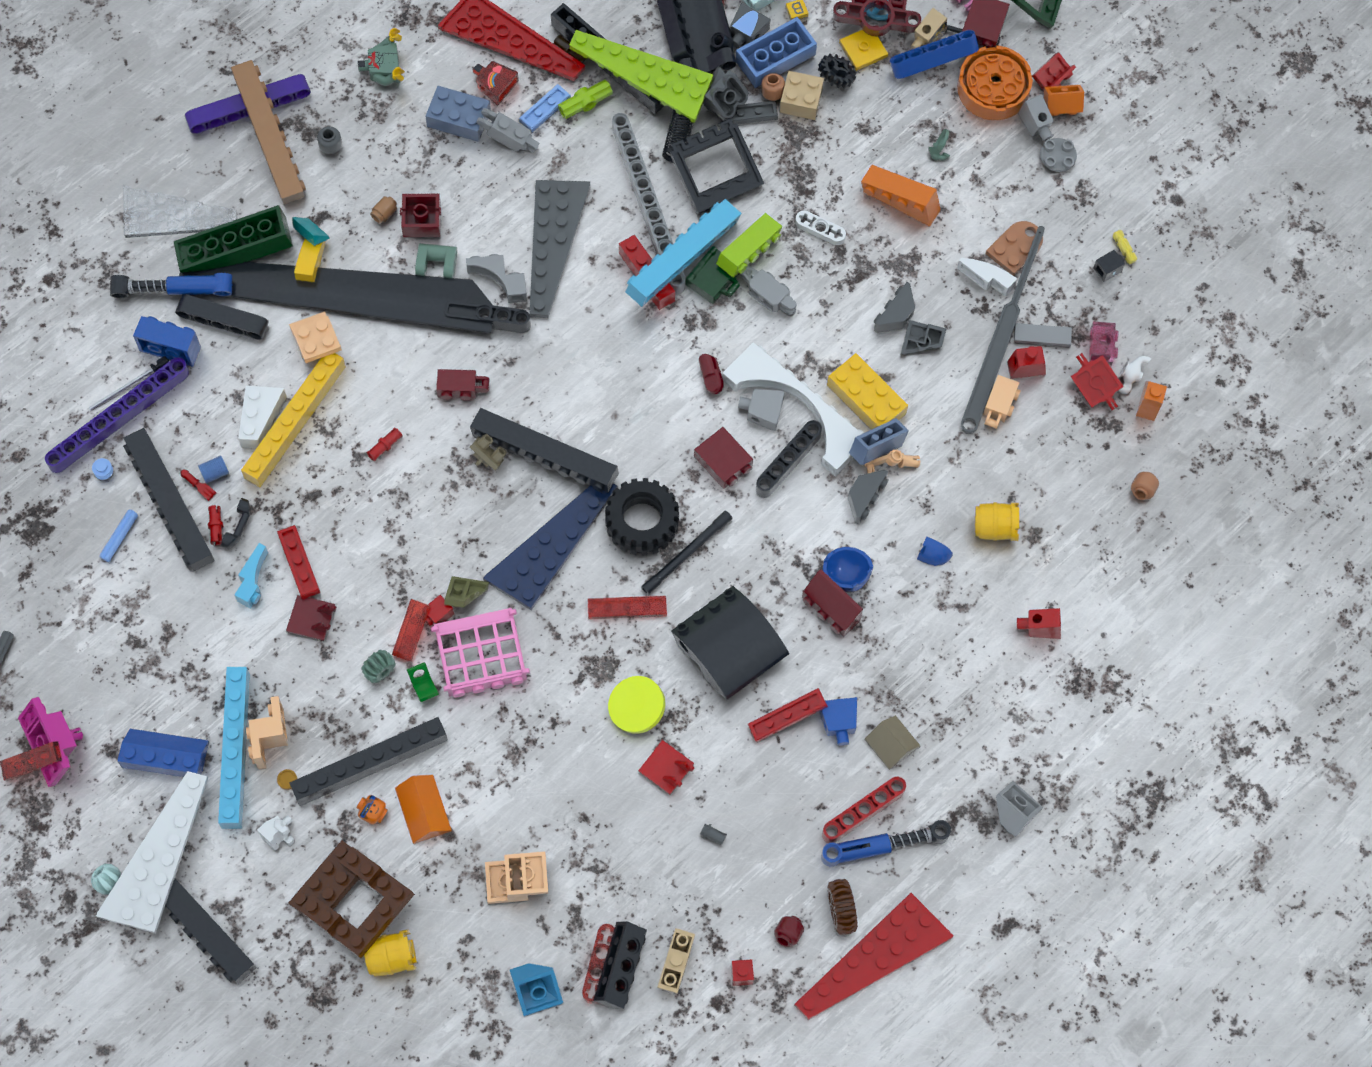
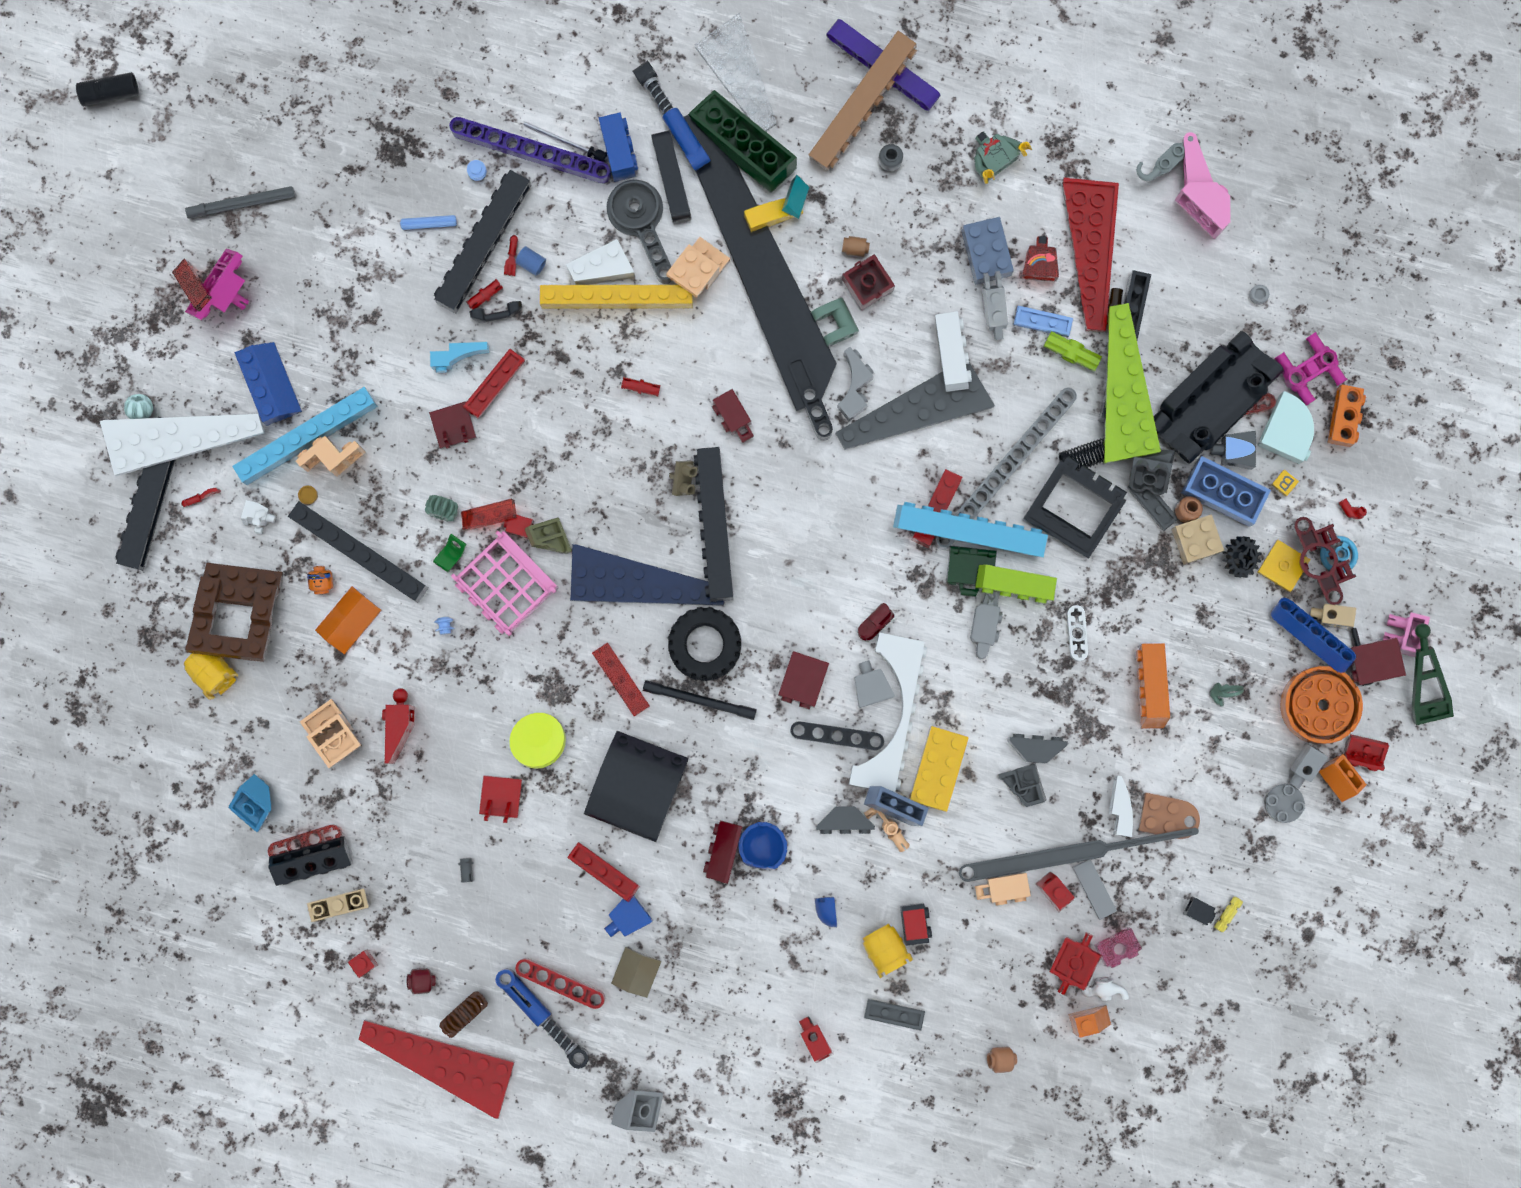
camera: 60 degrees right, 15 degrees up
none -> red piece [181,488,221,507]
none -> red slope [382,688,415,764]
none -> light blue wheel [434,617,455,635]
none -> dark grey beam [607,180,672,284]
none -> dark grey tile [864,999,925,1031]
none -> brick [900,903,932,946]
none -> white brick [935,311,972,392]

